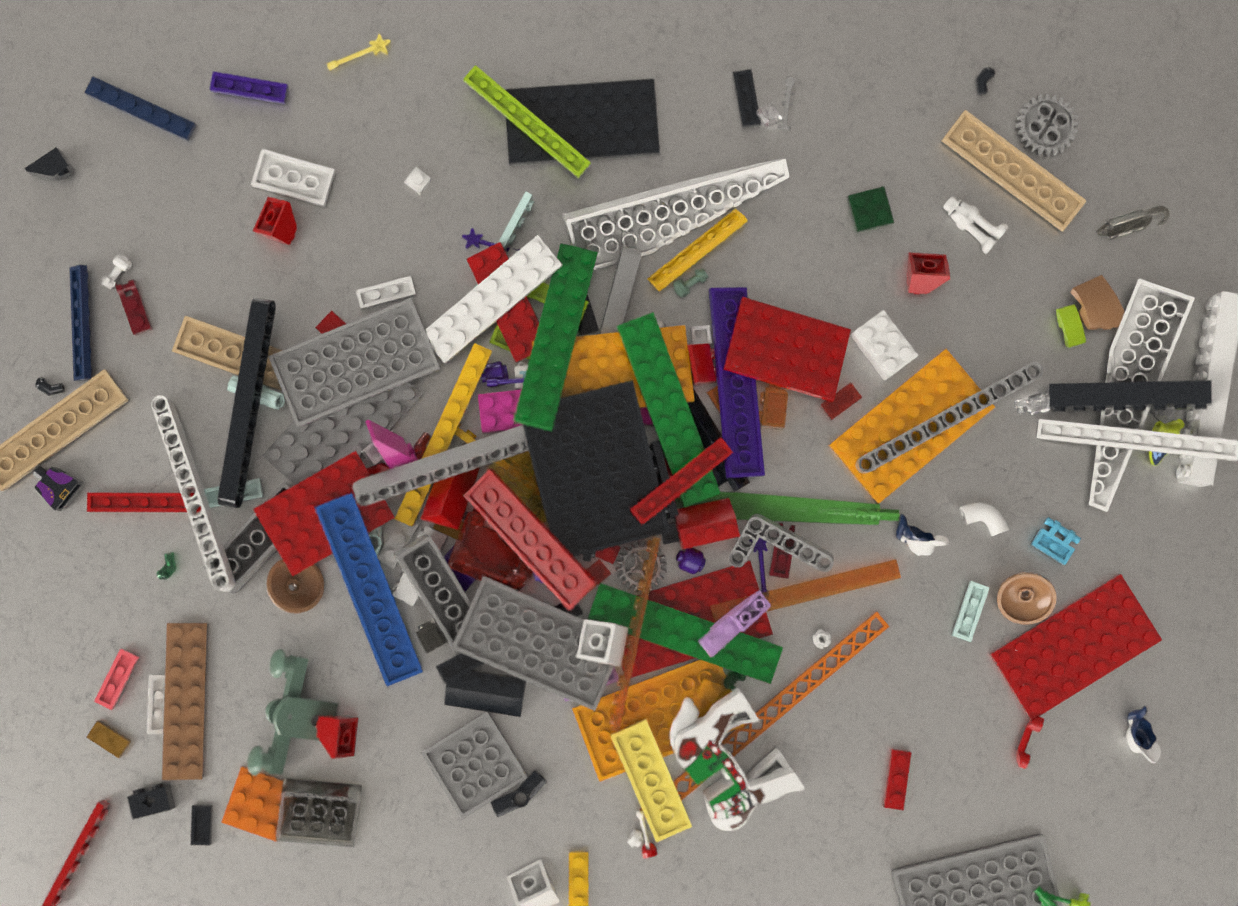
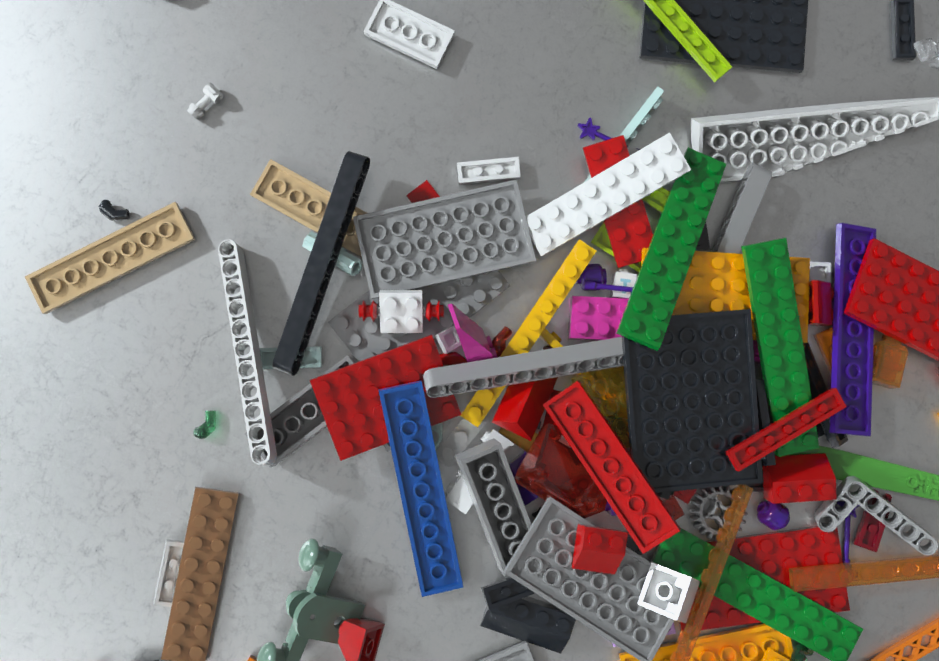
camera: 10 degrees right, 0 degrees up
torso [33,466,84,511] -> none
dark blue plate [70,265,92,381] -> none
pearl gold tile [86,720,131,758] -> none
red plate [87,493,202,513] -> none
coral plate [94,648,139,710] -> none
dark red plate [115,279,153,336] -> none
red slope [253,197,297,245] -> none
medium nougat dish [266,559,324,614] -> none
white plate [405,167,432,194] -> none
clear smoke brick [416,621,447,653] -> none
yellow plate [647,208,747,292] -> none
sand green bar [673,268,708,298] -> none
lavender slope [698,591,771,657] -> none
white plate [812,629,831,649] -> none
none -> white plate [358,290,444,333]
none -> red slope [572,524,628,575]

